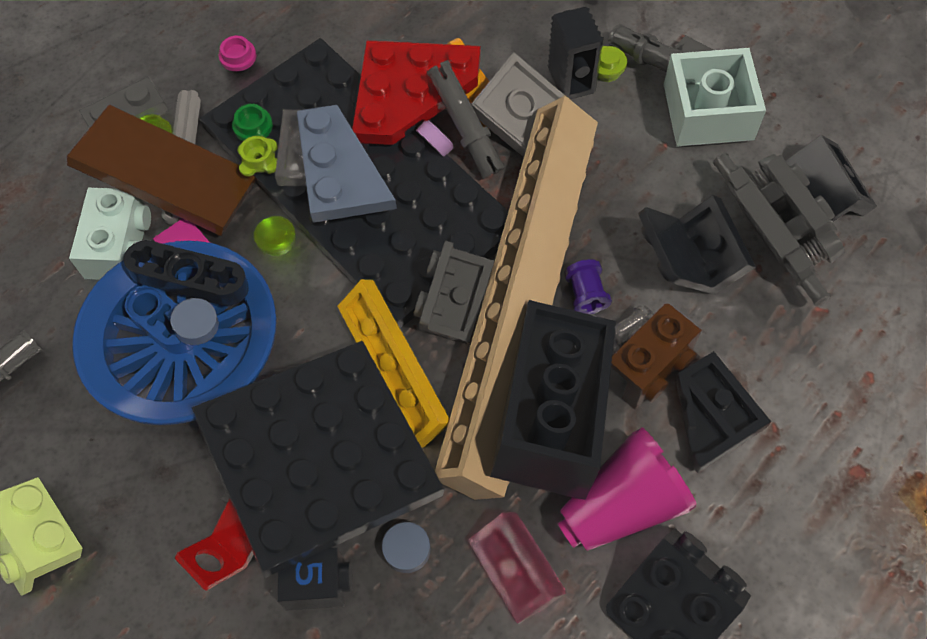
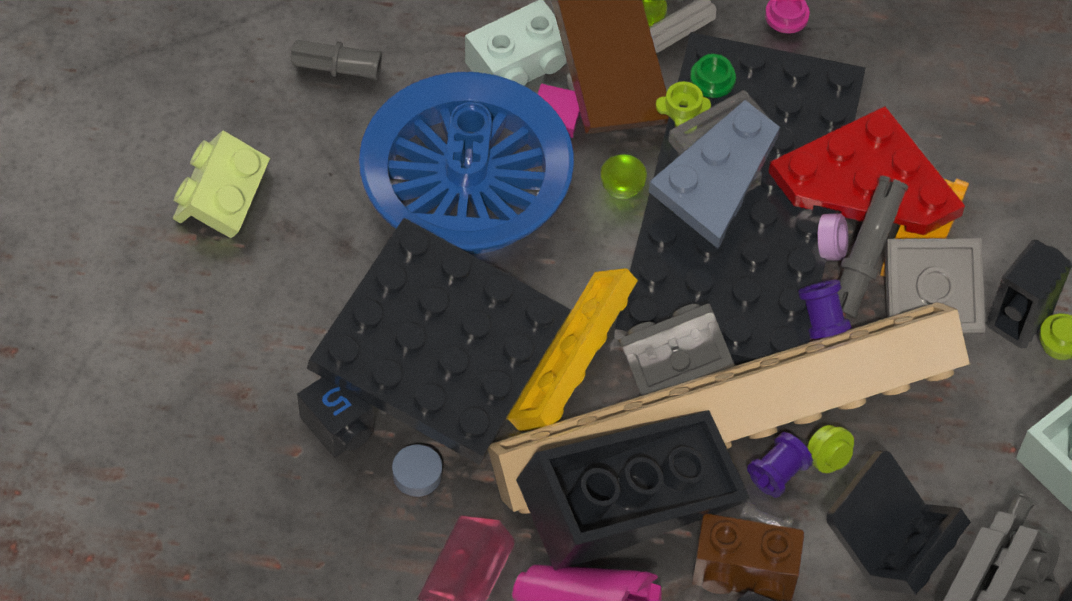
camera: 50 degrees right, 5 degrees down
black beam [124,240,249,306] -> none
sand blue tile [170,298,219,345] -> none
red bracket [175,498,254,591] -> none
none -> dark purple bush [798,280,852,339]
none -> lime plate [808,425,854,473]

